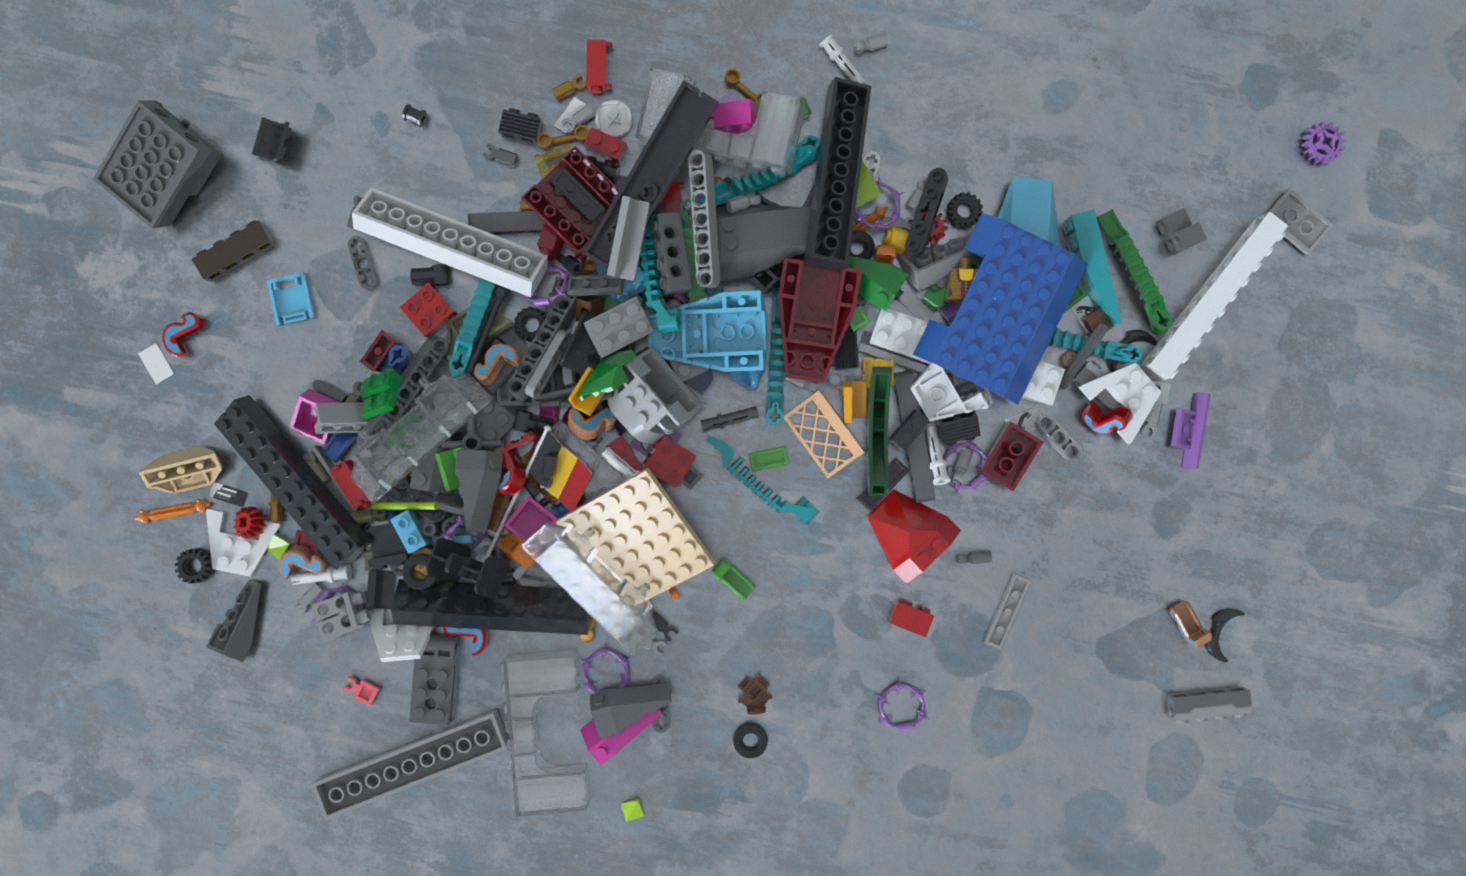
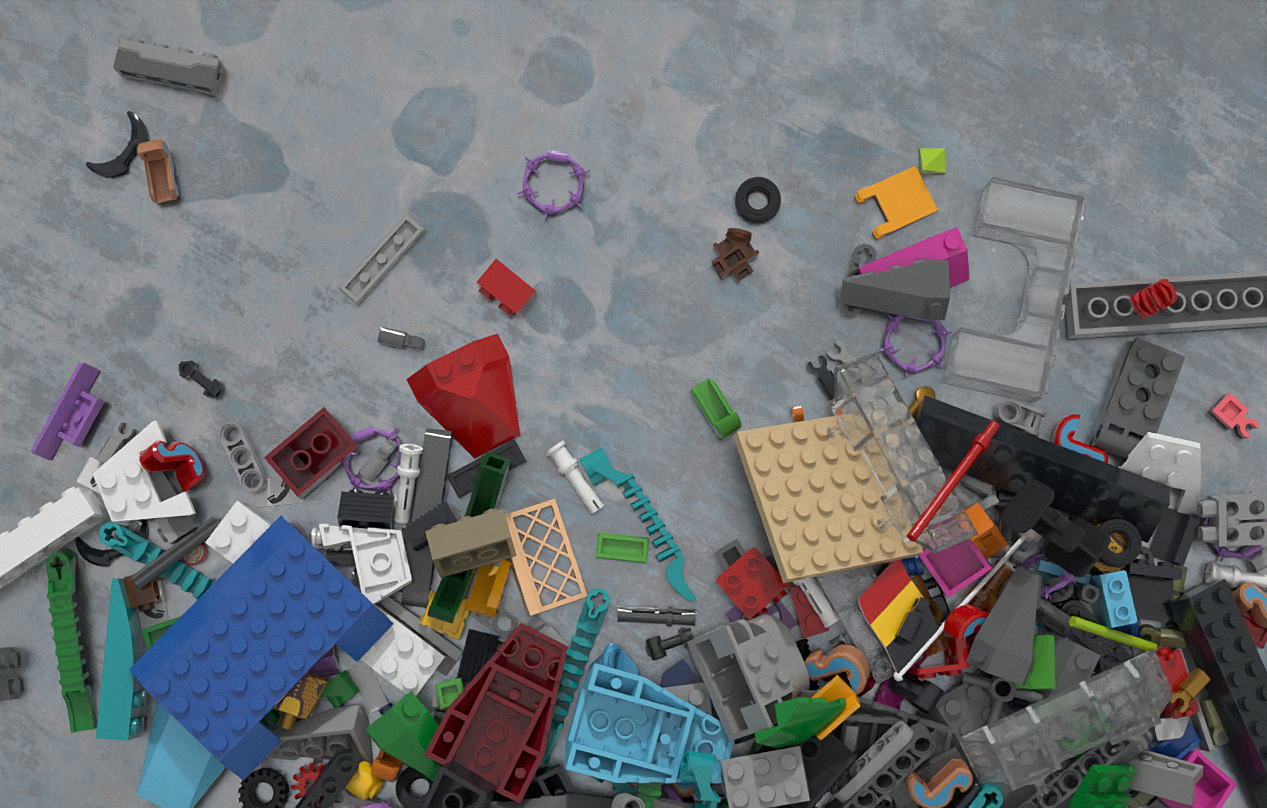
camera: 160 degrees left, 5 degrees down
none -> black bar [178,360,223,399]
none -> dark tan brick [425,509,517,578]
none -> white pin [545,440,605,515]
none -> pearl dark grey bar [645,627,694,661]
none -> light orange flag [855,166,938,239]
none -> red bar [907,421,1000,542]
none -> light grey piece [993,400,1046,437]
none -> red gear [1130,279,1178,318]
none -> white slope [1154,716,1189,741]
none -> pearl gold bar [1166,668,1210,713]

